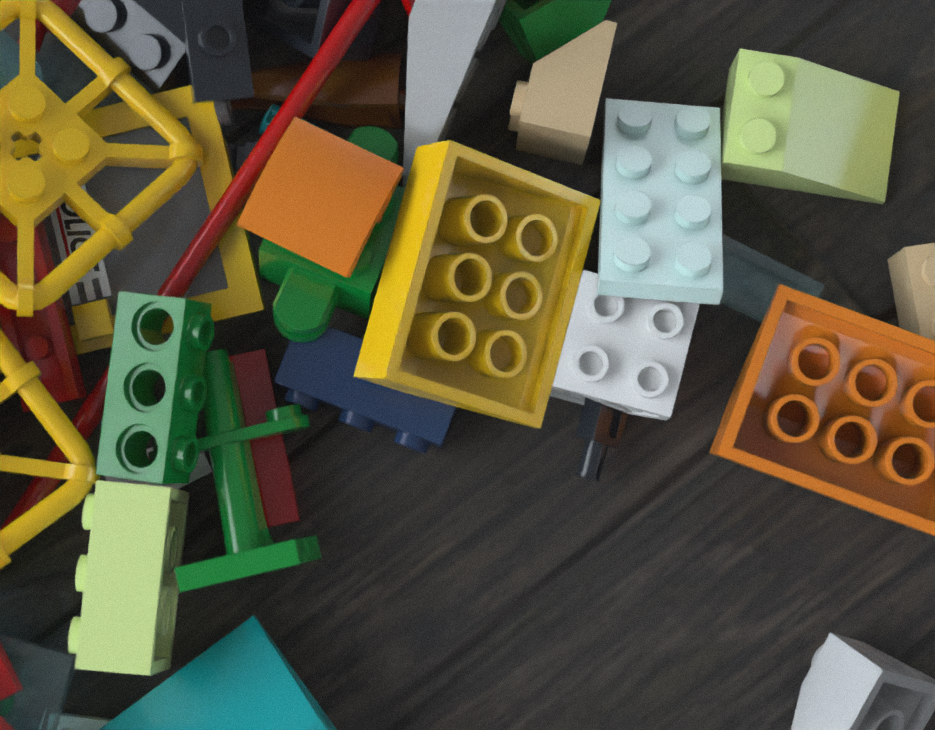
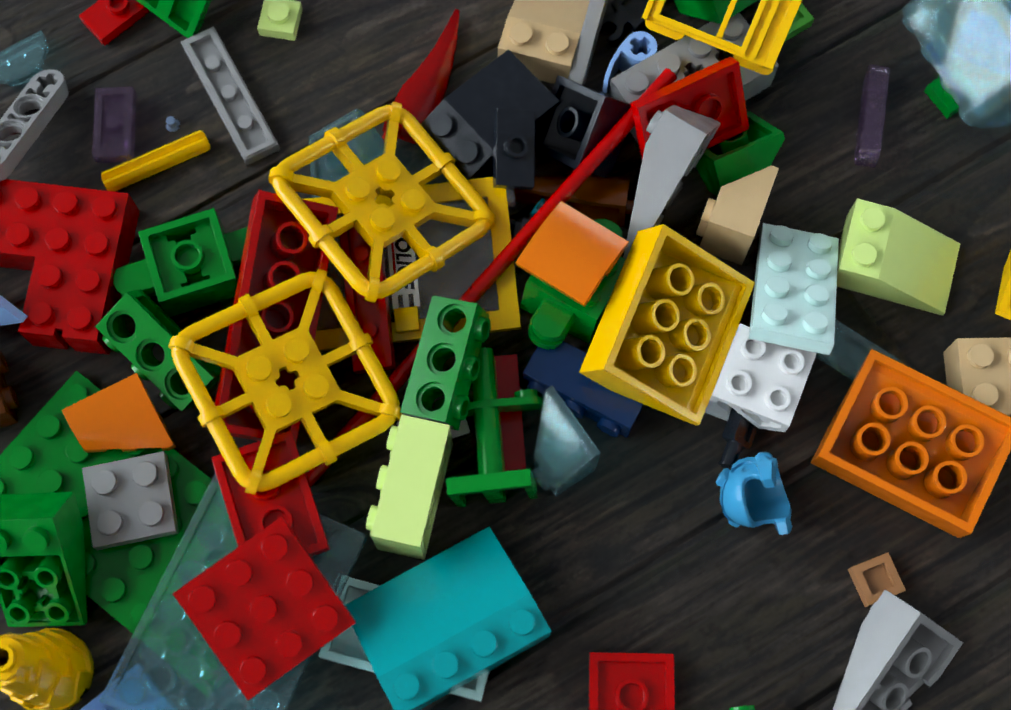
camera: 10 degrees right, 10 degrees down
none -> clear light blue slope [532,386,601,497]
none -> dark azure helmet [716,452,792,535]
none -> medium nougat tile [847,553,906,607]

